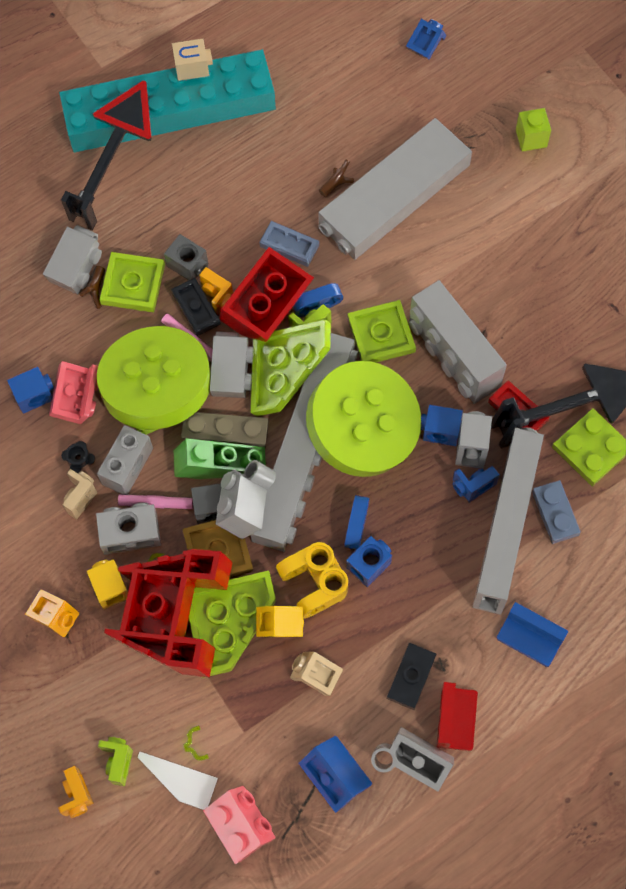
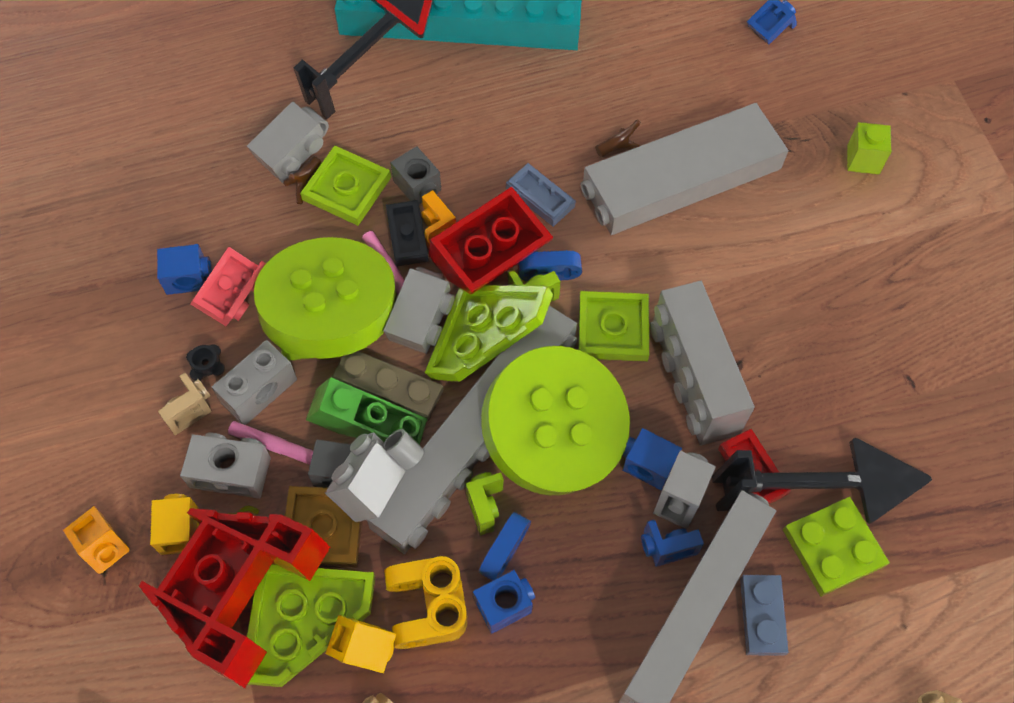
camera: 15 degrees right, 5 degrees down
none -> lime bracket [466,472,504,536]

